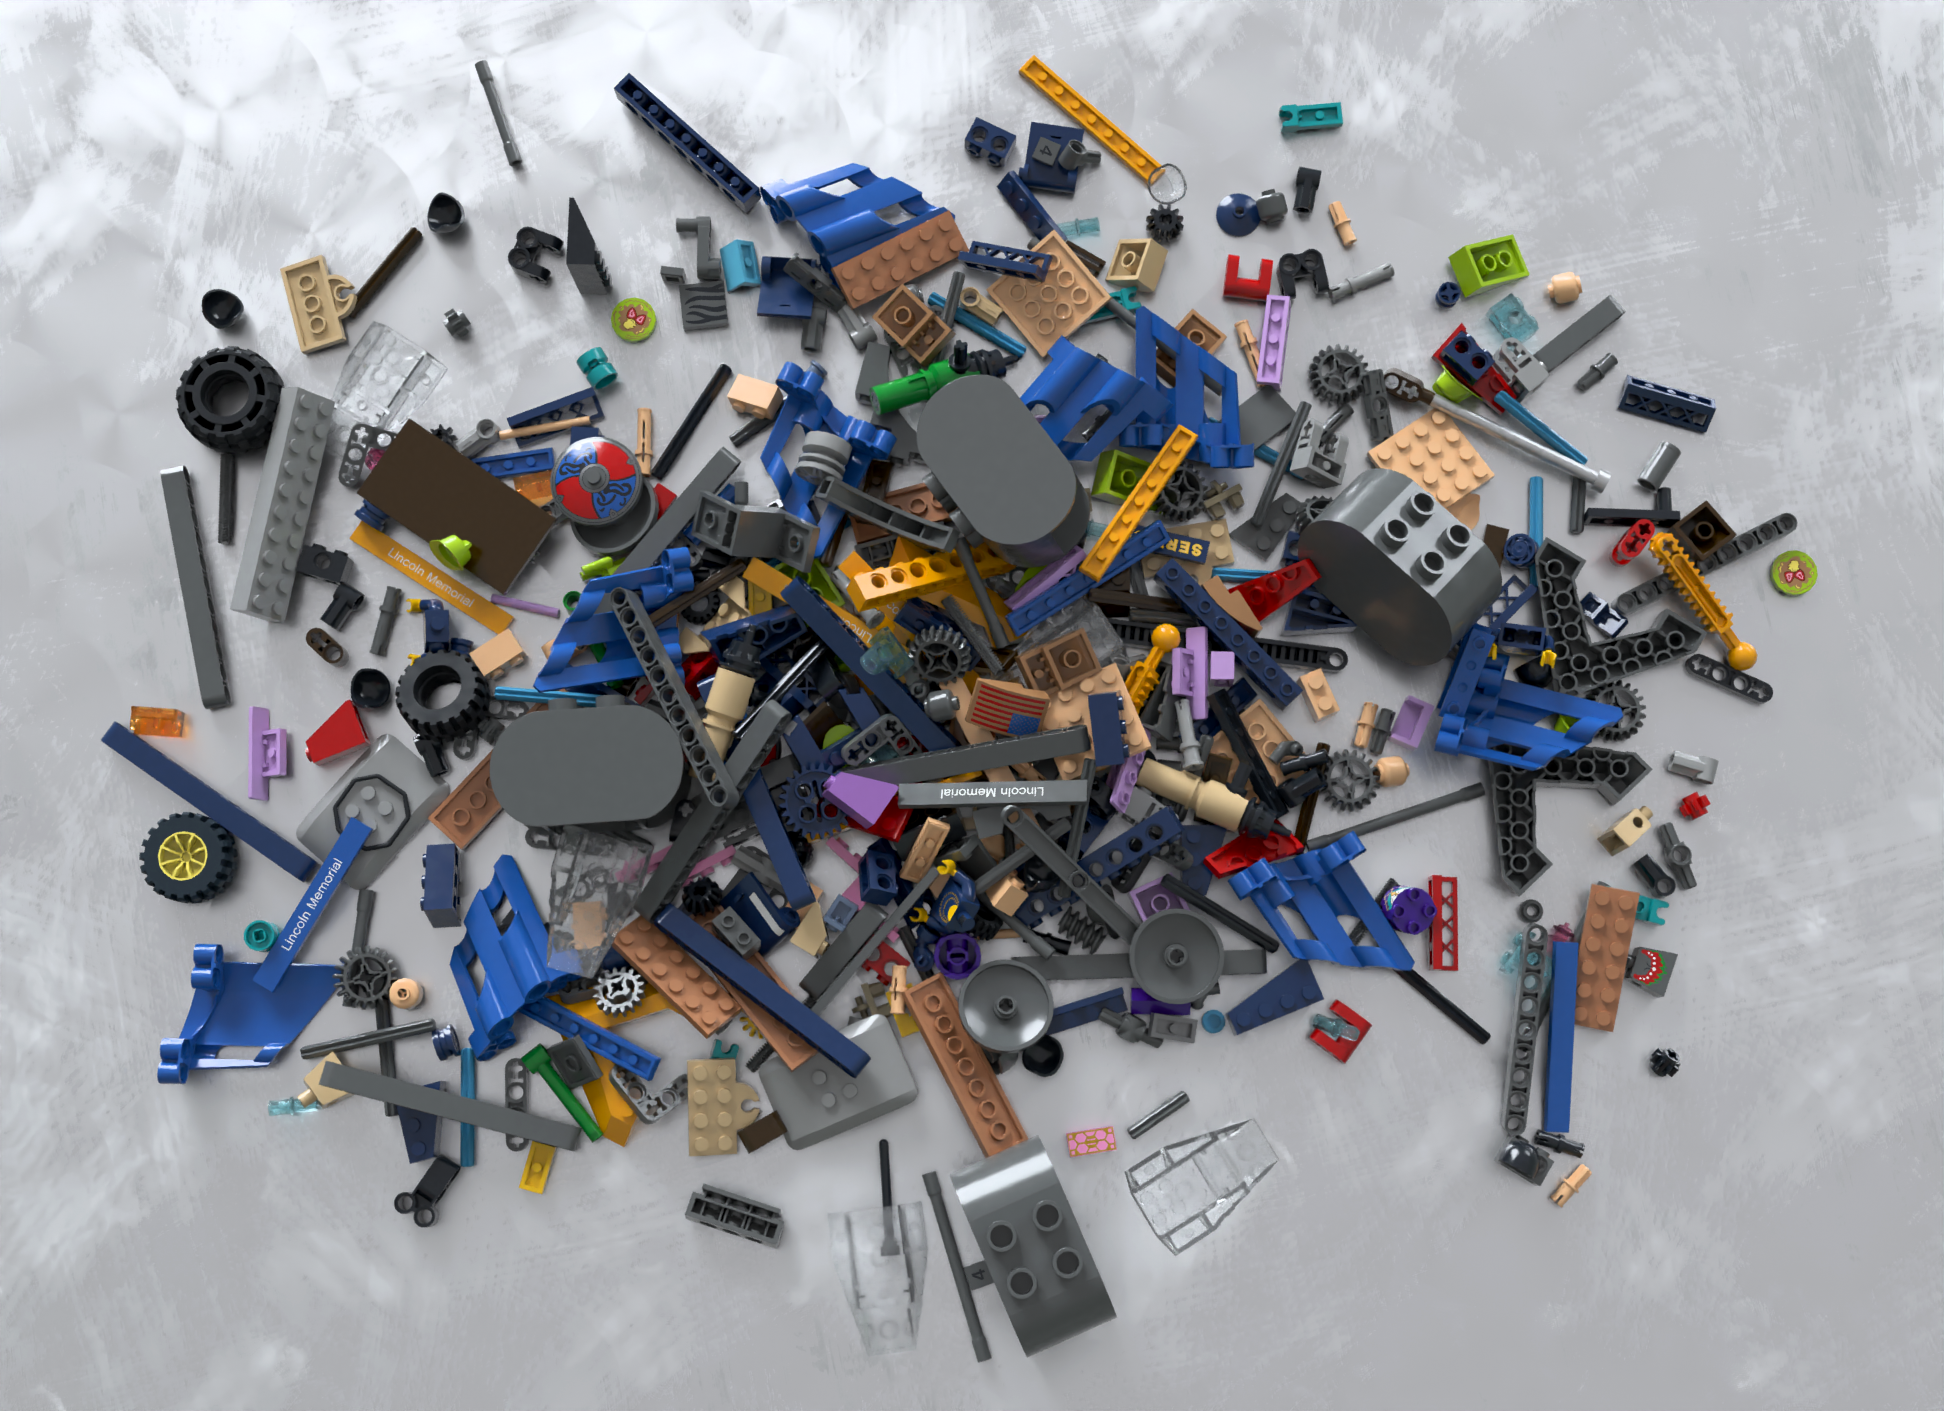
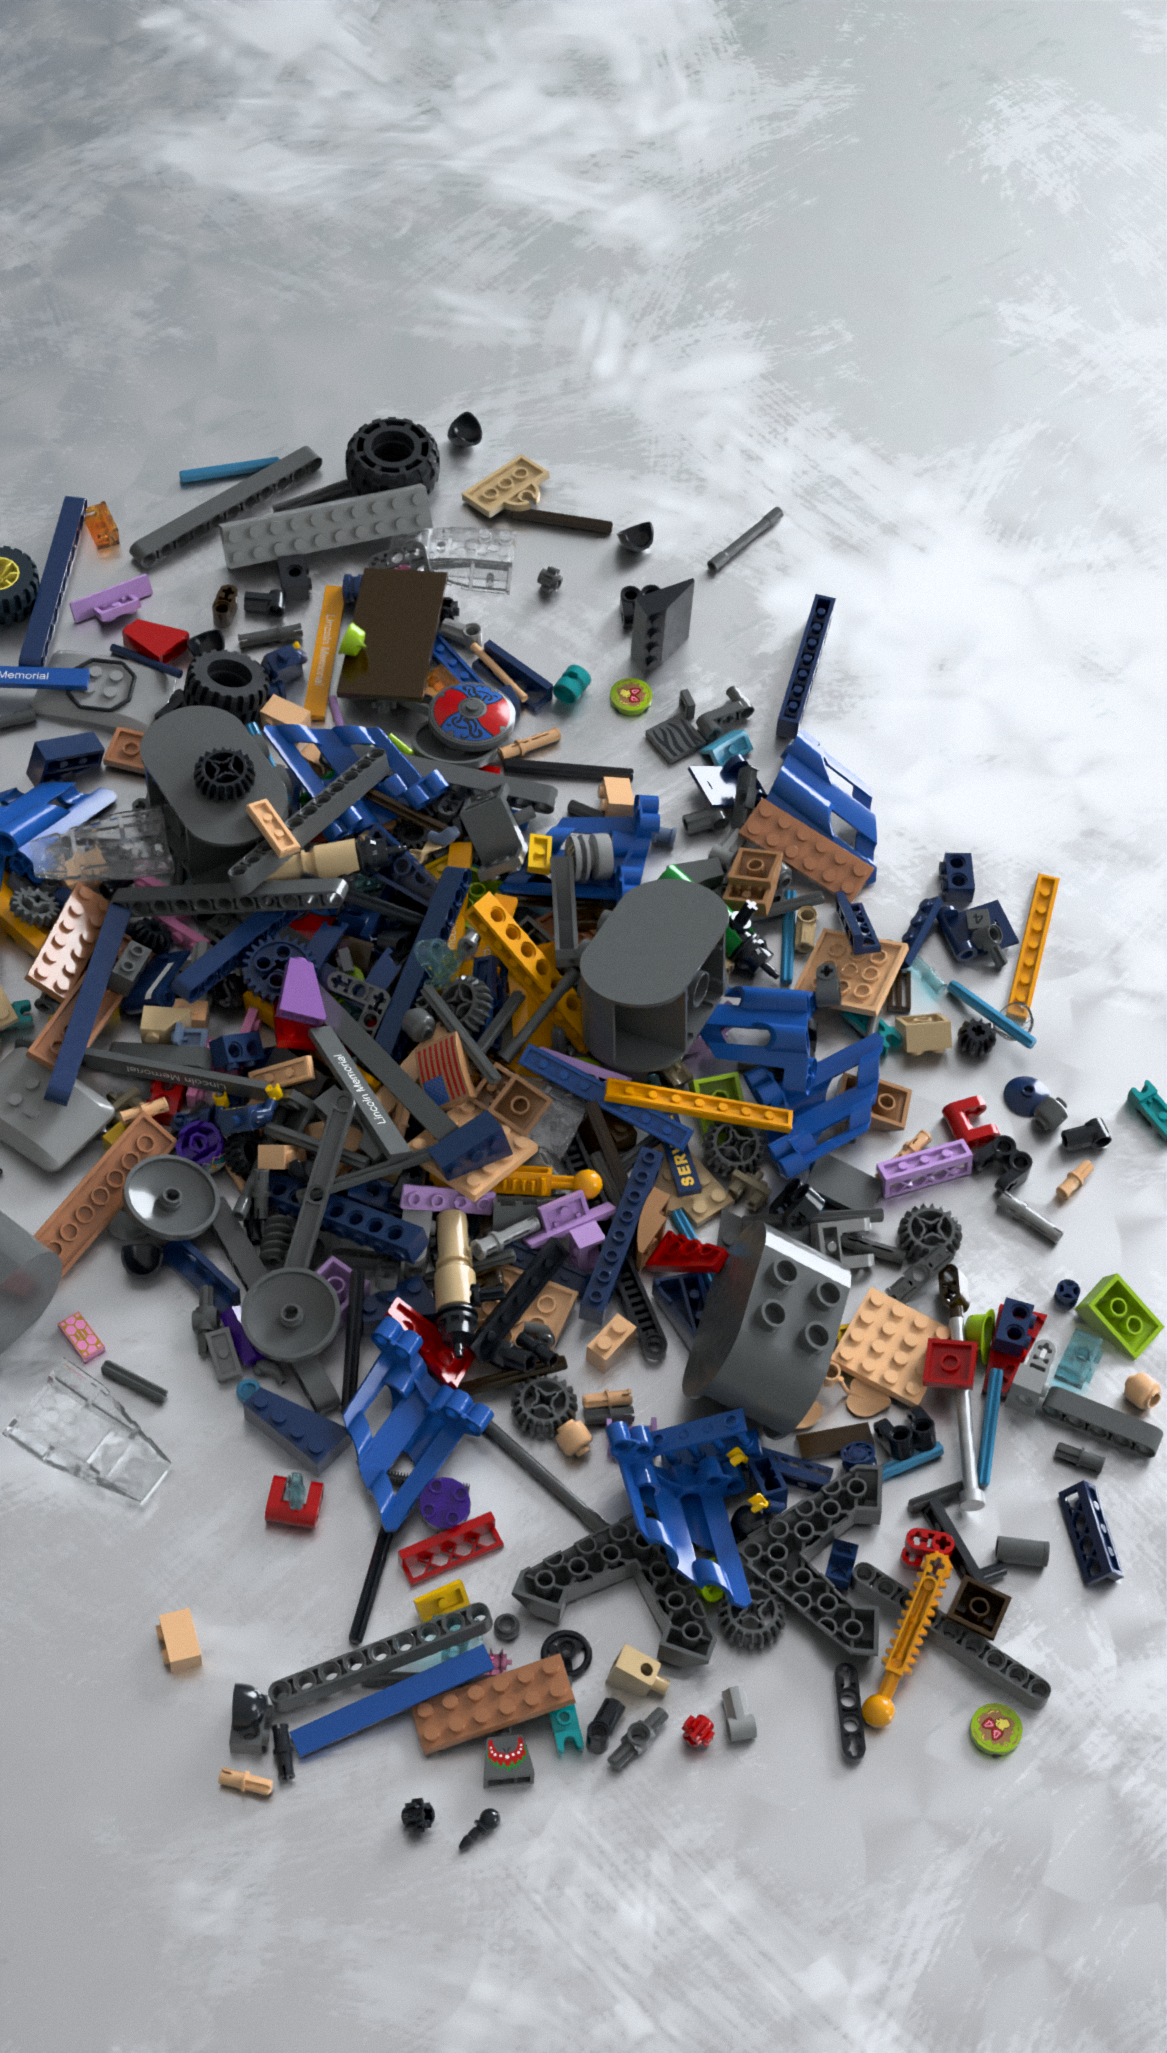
camera: 60 degrees right, 25 degrees down
none -> dark blue piece [110,644,183,679]
none -> light nougat brick [155,1608,202,1673]
none -> dark azure axle [179,457,280,483]
none -> black gear [193,746,256,803]
none -> light nougat tile [246,799,301,858]
none -> dark grey pin [252,1169,271,1219]
none -> dark grey plate [336,947,355,974]
none -> yellow plate [413,1579,470,1624]
none -> dark grey axle [420,985,501,1085]
none -> sand blue arm [427,826,460,846]
none -> black bar [459,1808,501,1849]
none -> yellow plate [527,833,552,875]
none -> black piece [540,1630,592,1679]
none -> black piece [769,1178,825,1232]
none -> dark grey piece [815,963,842,1008]
none -> black piece [873,1405,937,1461]
none -> red plate [922,1338,978,1390]
none -> dark azure axle [947,980,1037,1049]

